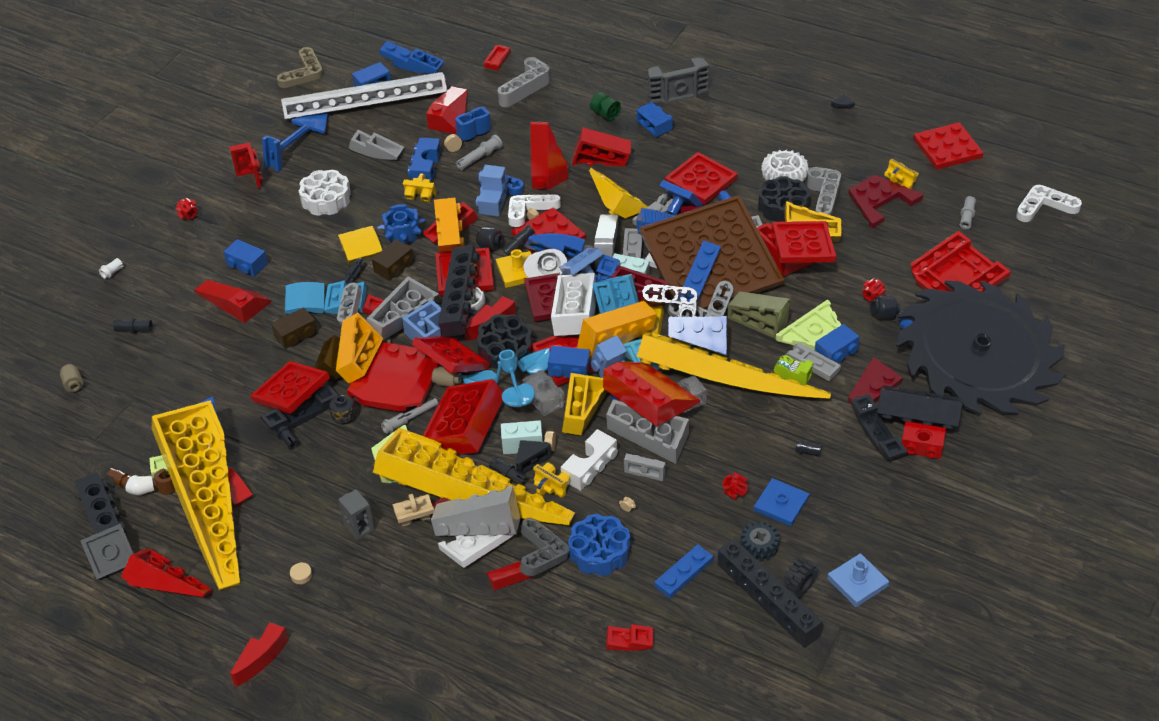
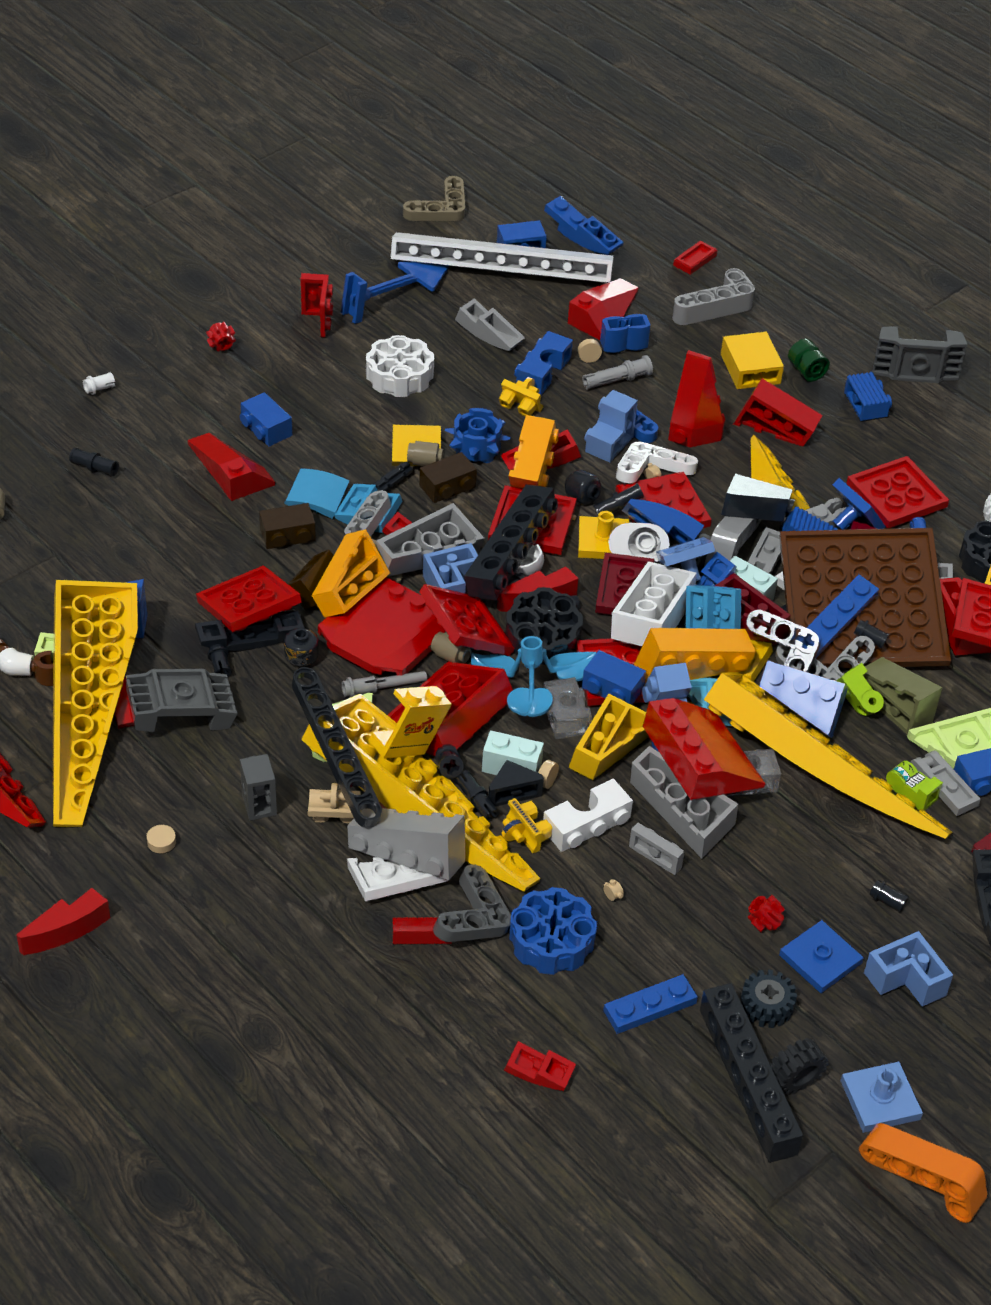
camera: 15 degrees right, 0 degrees up
none -> dark grey plate [126,669,237,732]
none -> black beam [292,667,382,828]
none -> yellow panel [369,686,452,759]
none -> dark tan brick [407,441,443,466]
none -> black bush [435,744,464,778]
none -> yellow brick [721,332,784,389]
none -> black slope [721,474,795,521]
none -> lime leg [836,662,884,716]
none -> black pin [854,620,889,649]
none -> orange beam [859,1123,987,1223]
none -> medium blue brick [864,931,953,1006]

